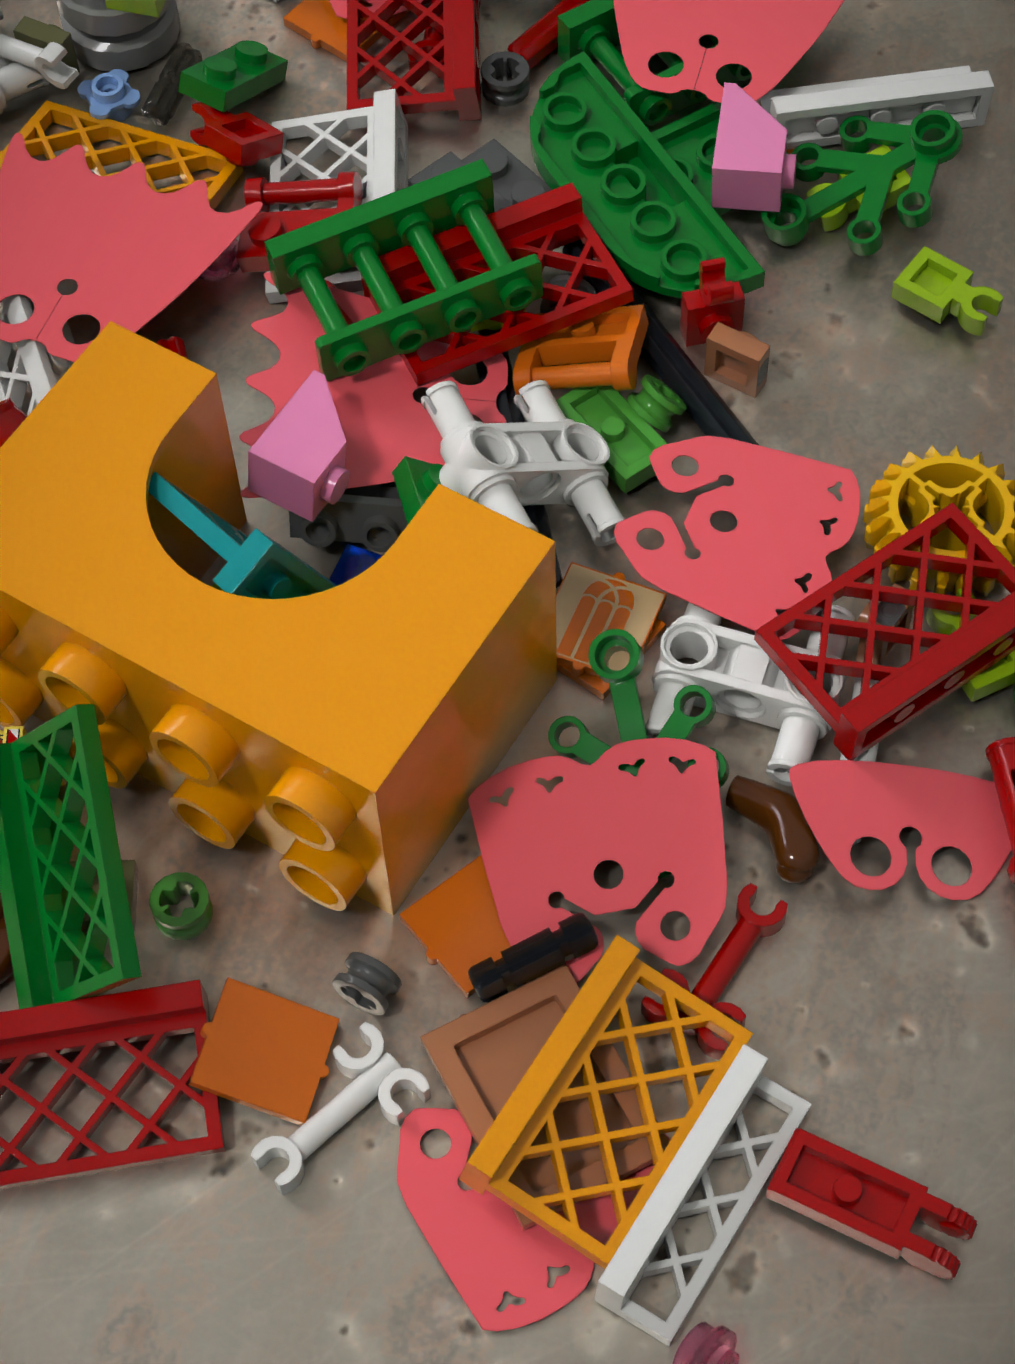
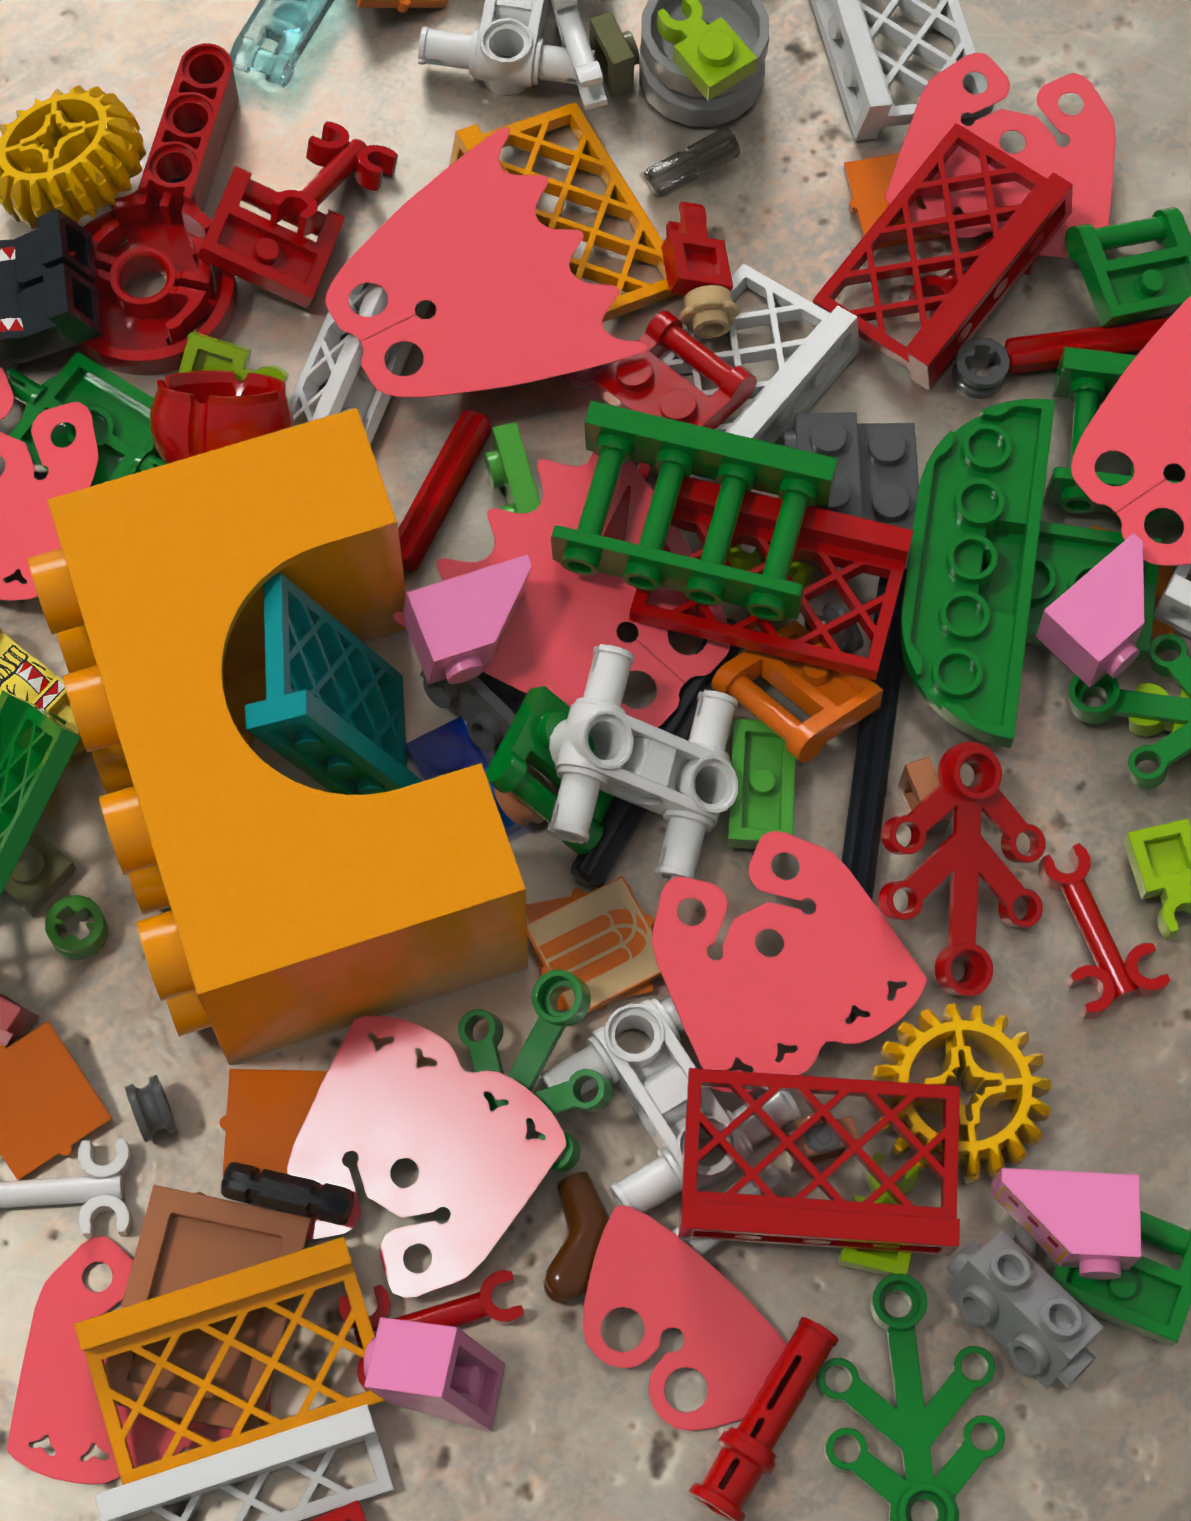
camera: 35 degrees right, 10 degrees up
light blue plate [78,69,141,122] -> none
green plate [178,40,288,112] -> none
bright green bush [627,374,687,432] -> none
red plate [680,257,745,347] -> none
none -> bright pink slope [364,1317,505,1431]
none -> bright green plate [484,422,541,513]
none -> tan plate [680,285,739,339]
none -> red plant [878,742,1046,996]
none -> red bar [1039,843,1171,1019]

